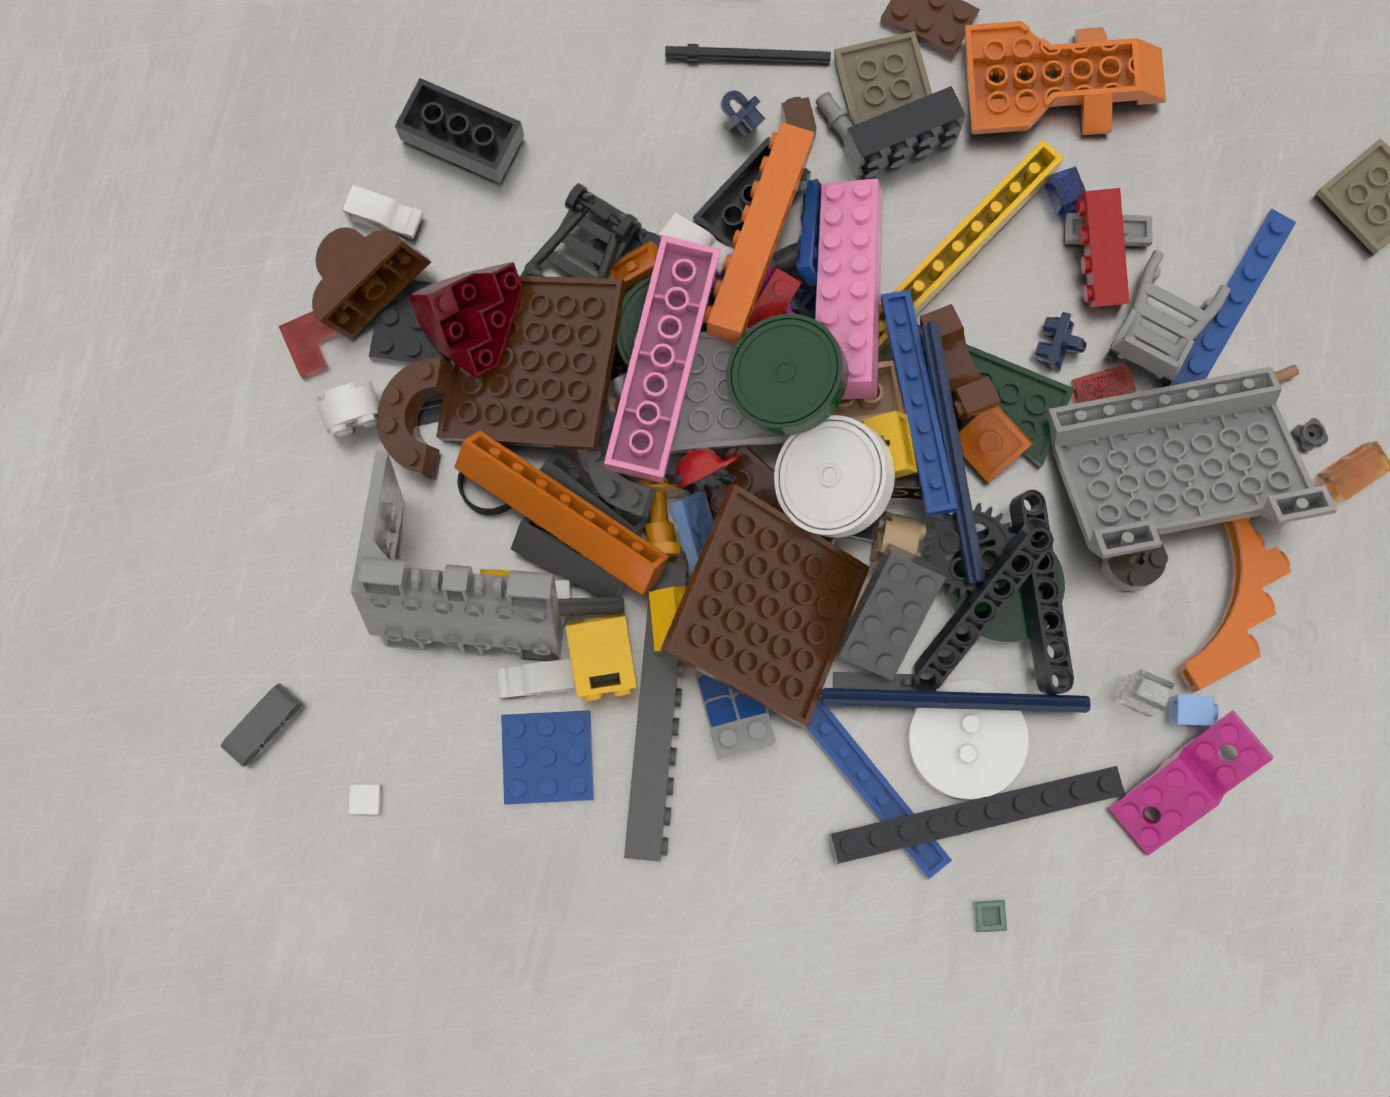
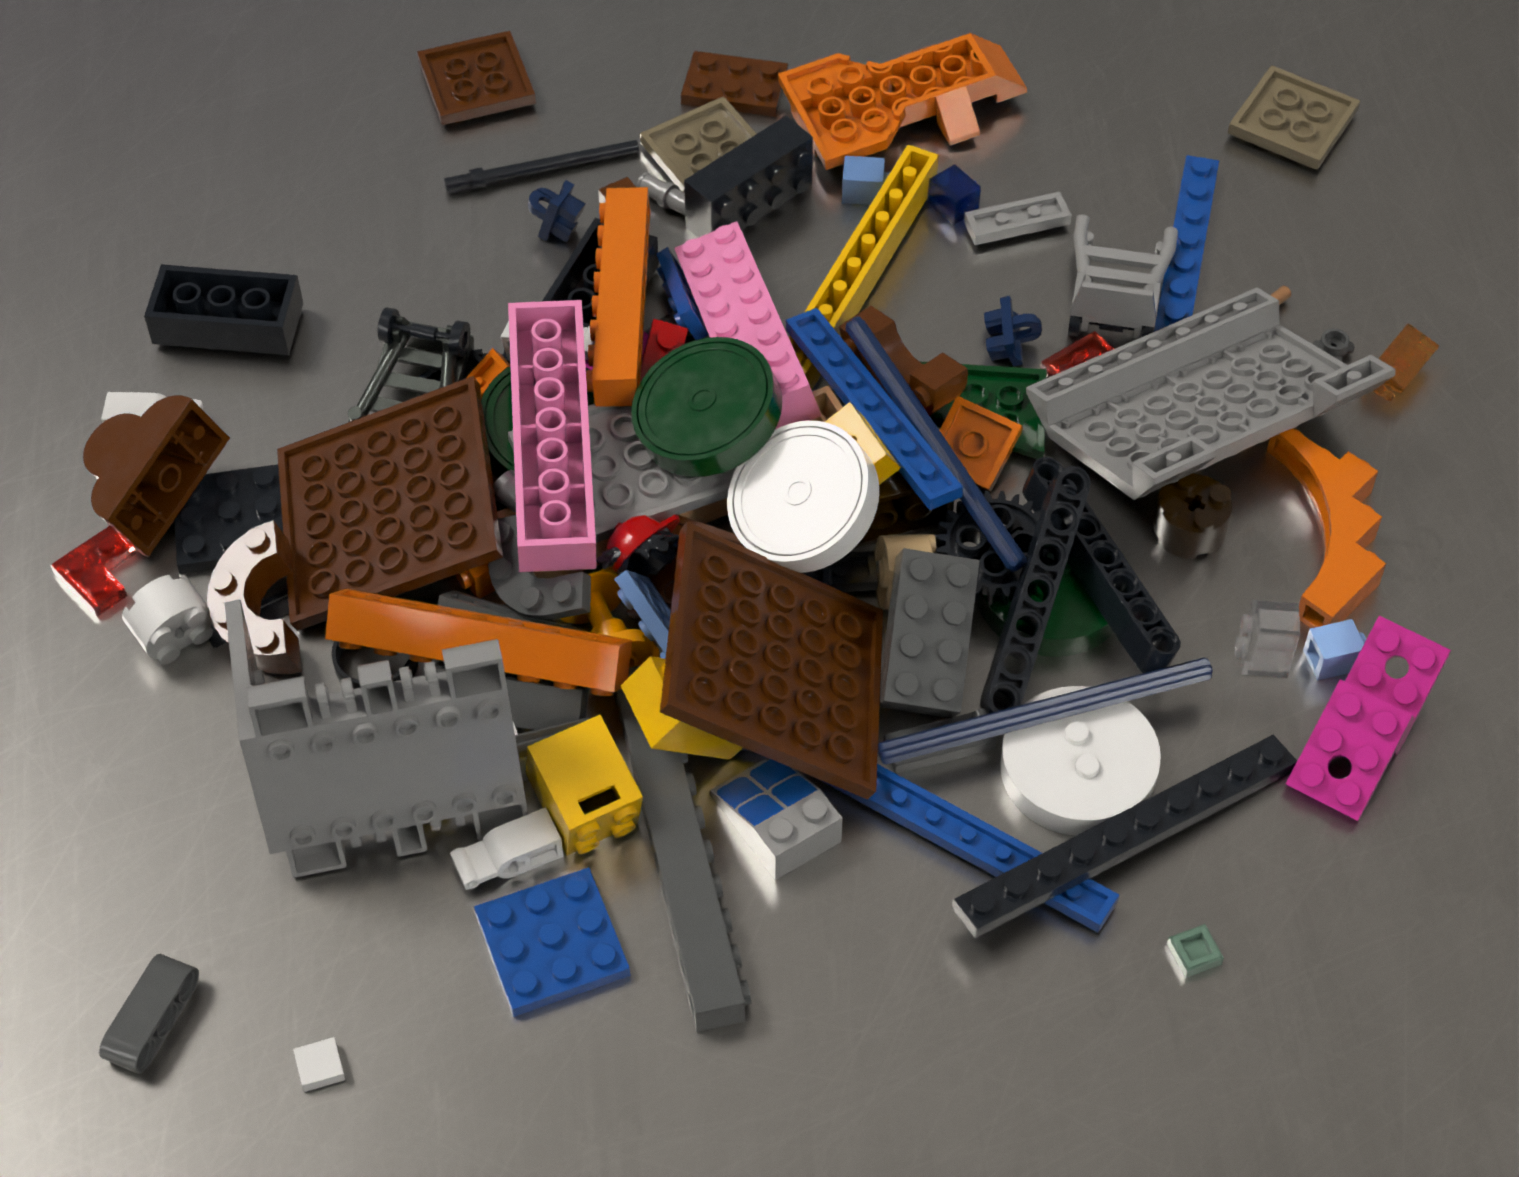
camera: 20 degrees left, 25 degrees down
dark red brick [408,262,523,377] -> none
red brick [1076,188,1130,308] -> none
none -> medium blue brick [842,156,890,205]

